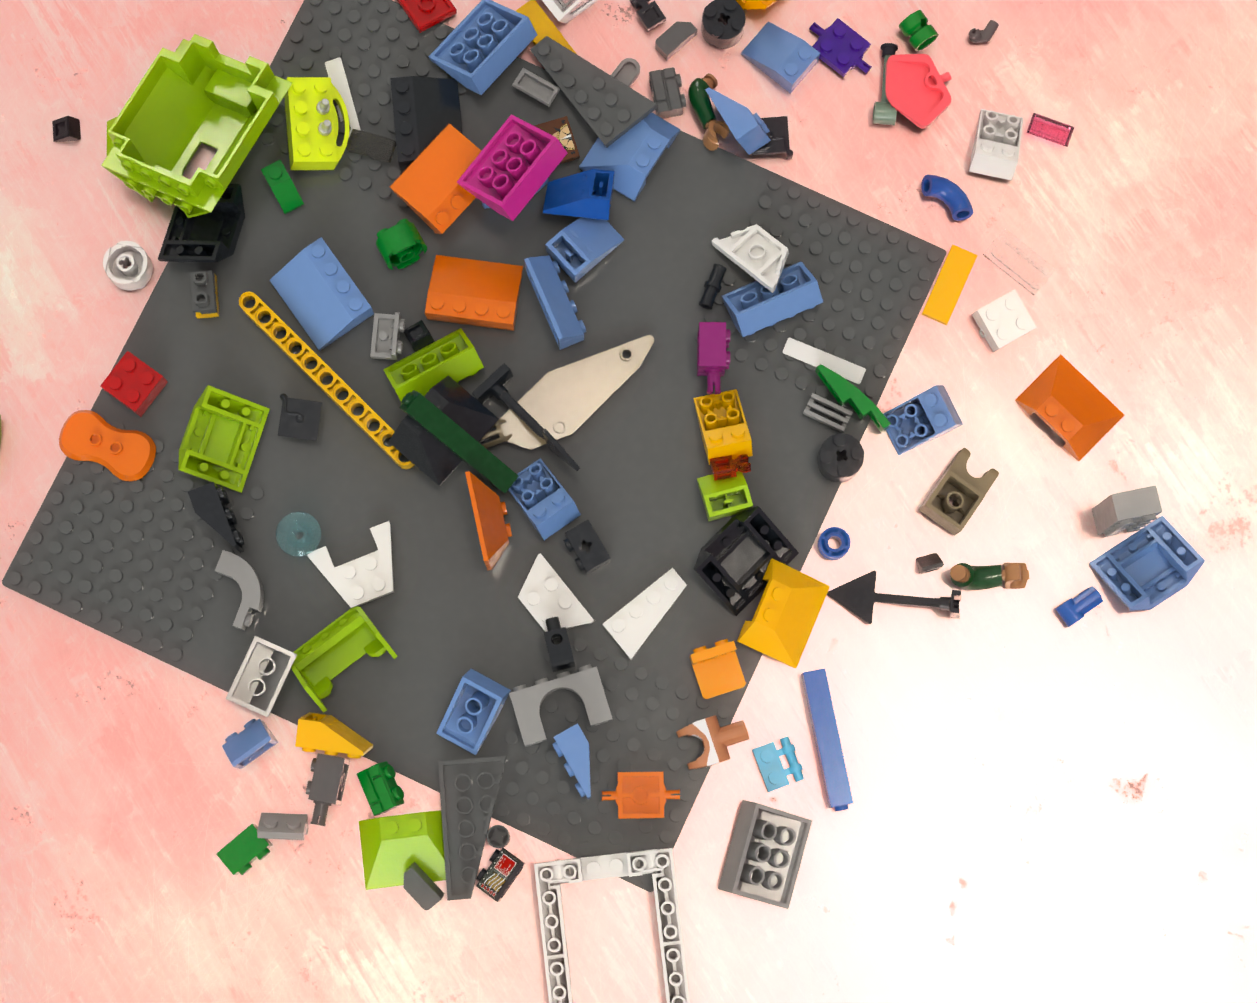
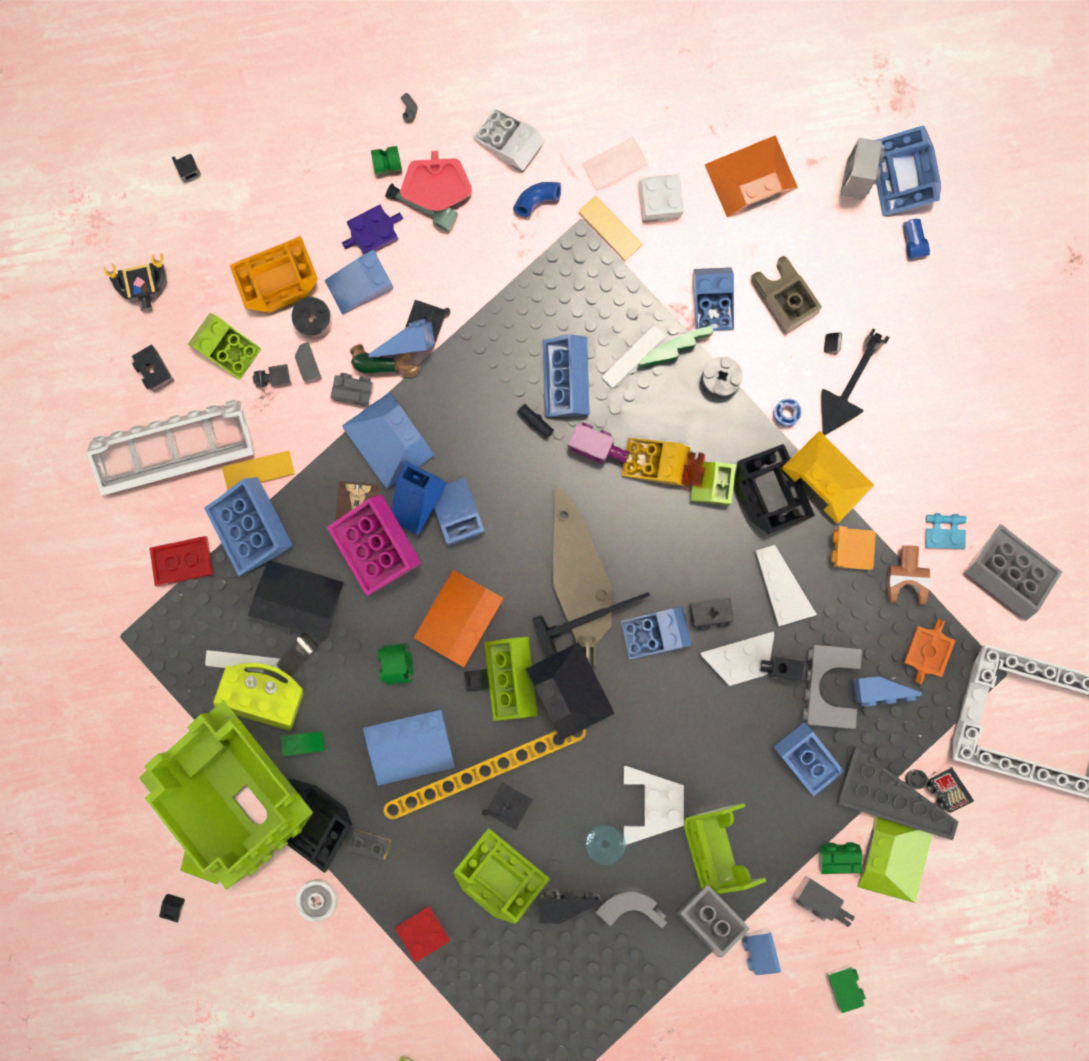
camera: 65 degrees left, 5 degrees up
orange plate [59,410,156,481] -> none
light grey bracket [257,812,308,840] -> none
yellow slope [295,712,373,758] -> none
light grey bracket [370,312,405,360] -> none
orange slope [389,123,481,234] -> none
dark green brick [399,390,519,493] -> none
dark grey piece [403,862,444,910] -> none
orange slope [465,471,512,571] -> none
light grey tile [512,68,560,107] -> none
medium blue slope [524,255,587,350] -> none
dark grey wing [530,36,658,147] -> none
light grey tile [611,58,640,87] -> none
white wing [712,224,789,293] -> none
brick [801,668,853,812] -> none
light grey tile [803,393,853,433] -> none
piece [950,562,1030,590] -> none
clear pink tile [1026,113,1074,147] -> none

